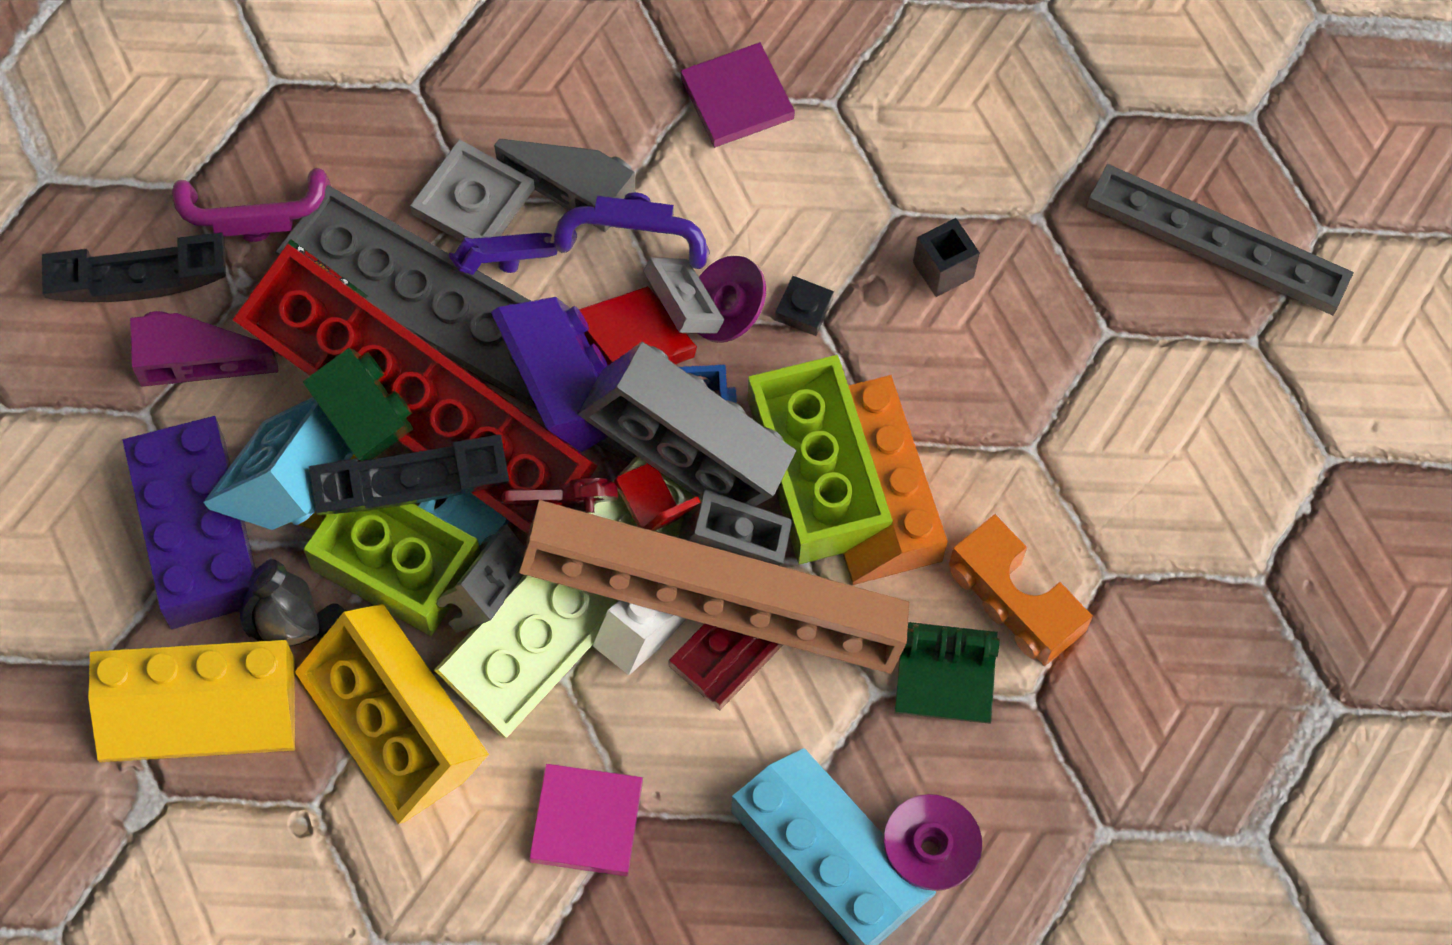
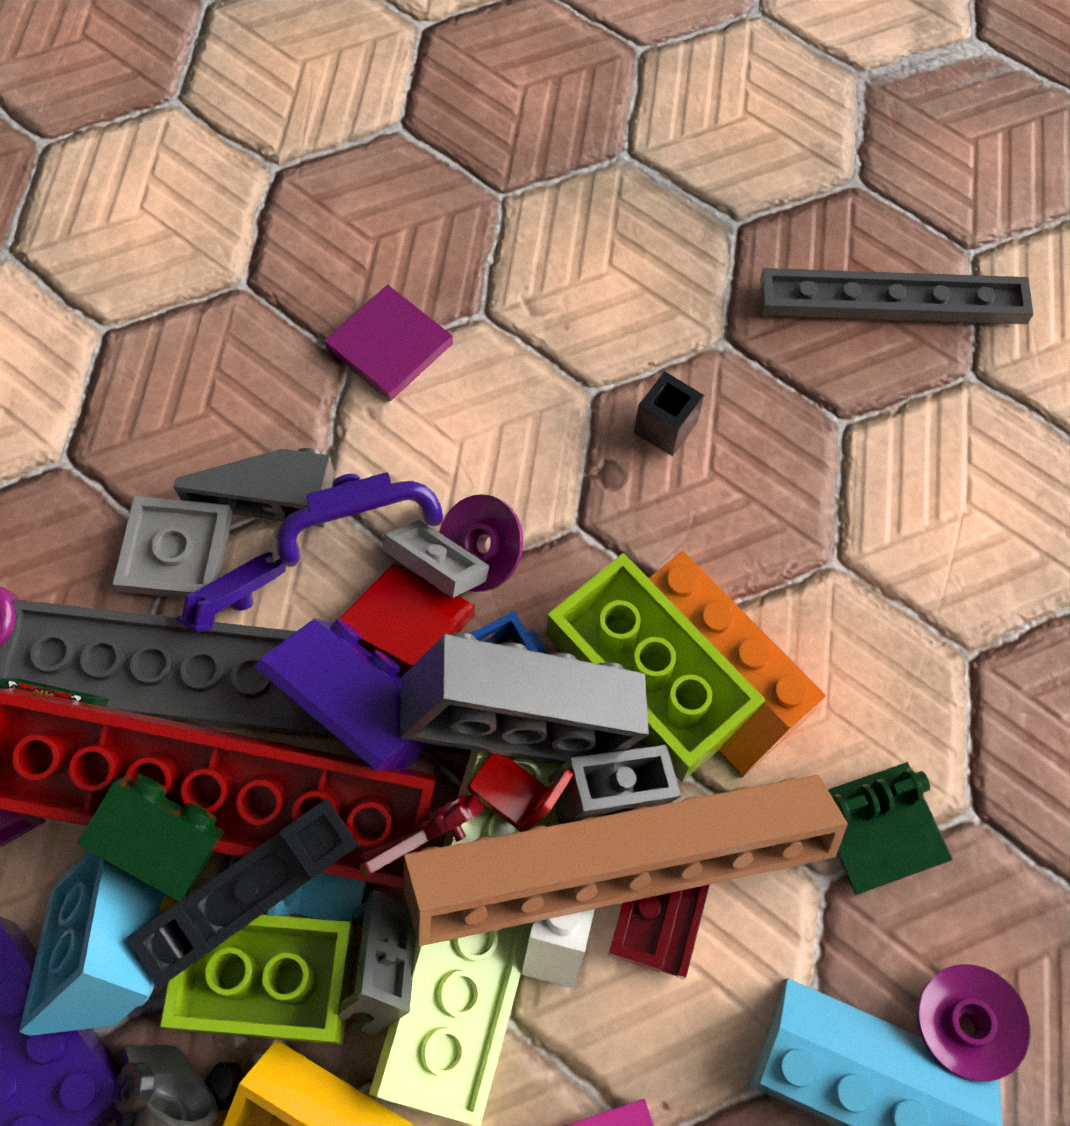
camera: 25 degrees left, 0 degrees up
black plate [775,275,834,336] -> none
orange arch [949,514,1093,666] -> none

